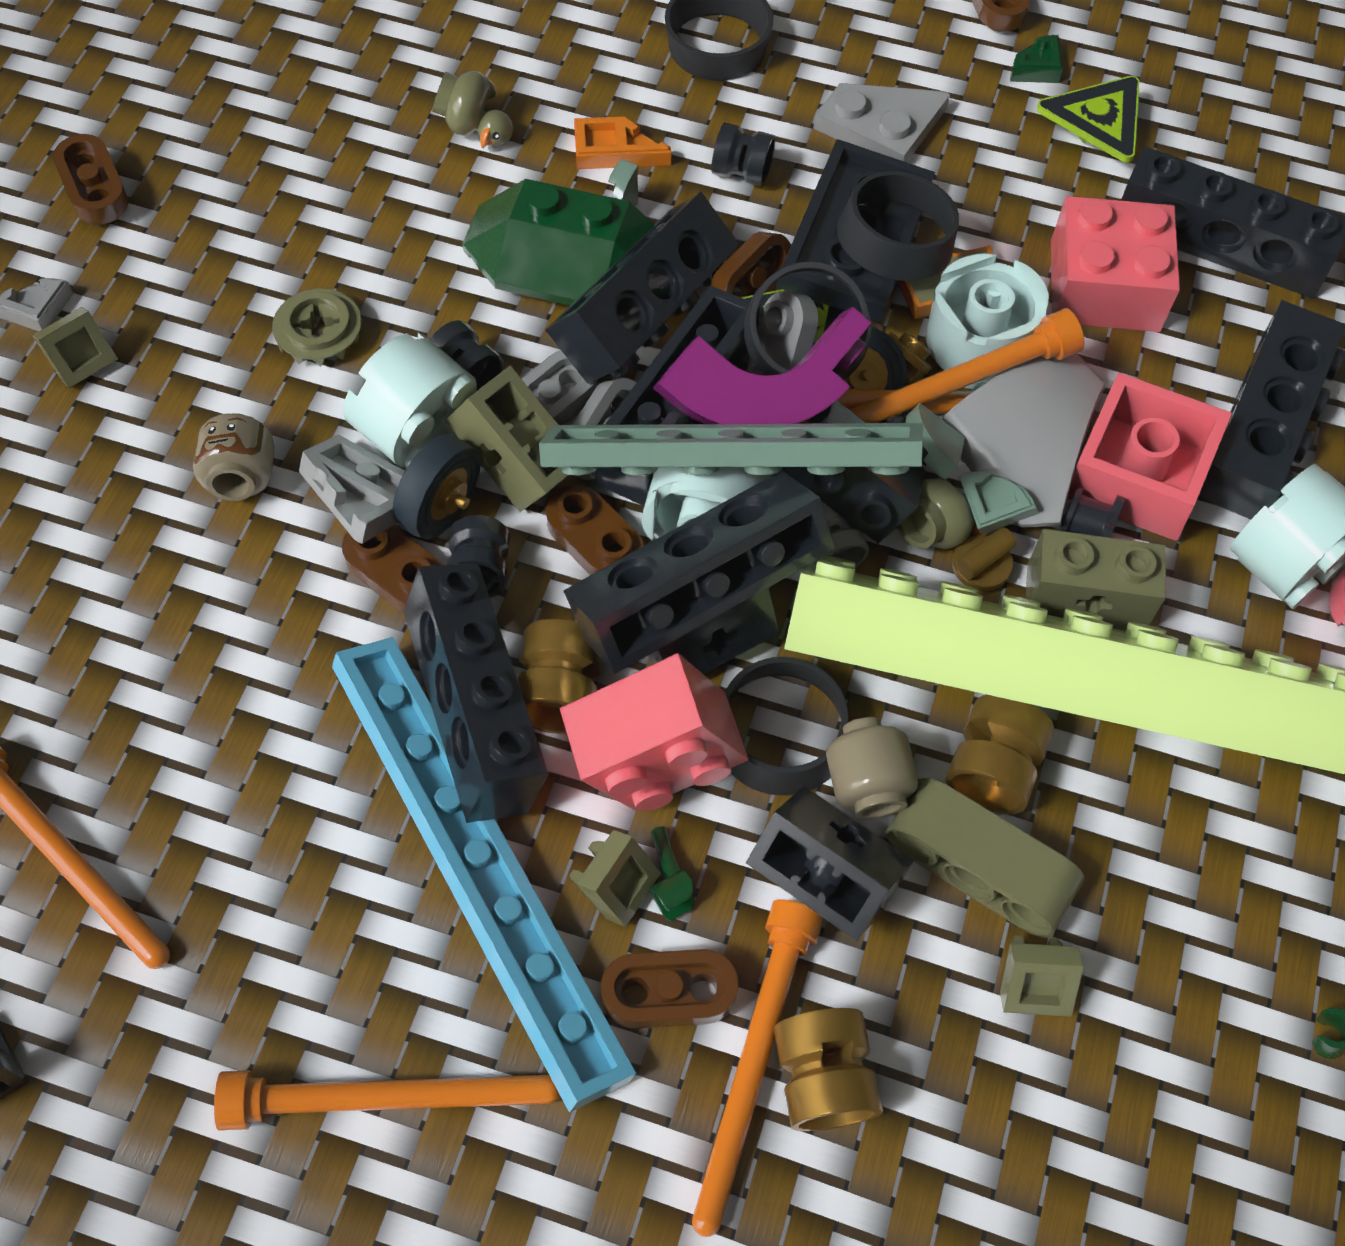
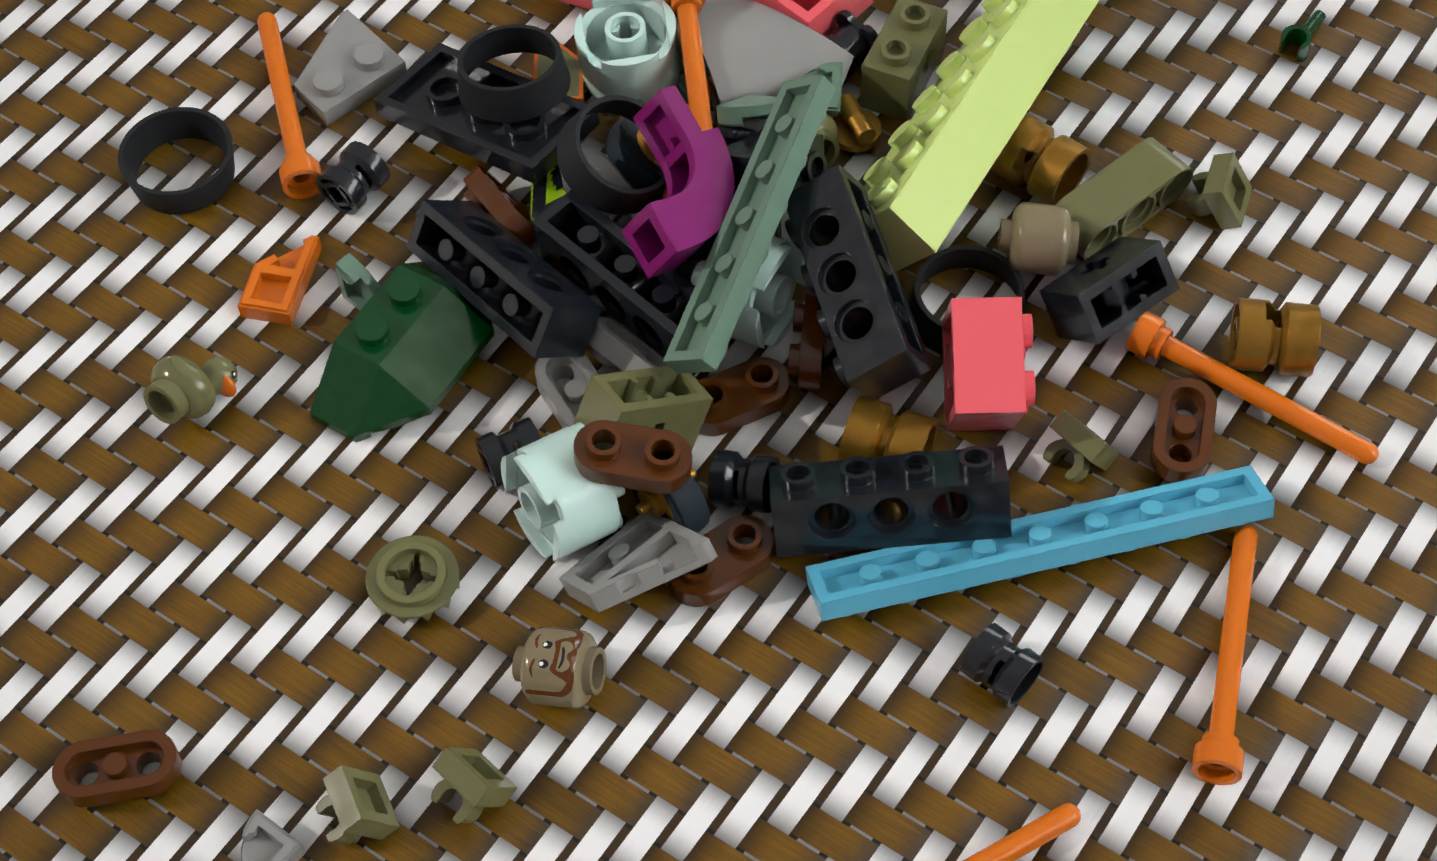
camera: 70 degrees left, 5 degrees down
dark green hand [650,826,695,921] -> none
none -> orange piece [257,12,322,199]
none -> olive tile [431,747,518,824]
none -> reddish brown plate [573,420,692,494]
none -> black wheel [959,623,1045,708]

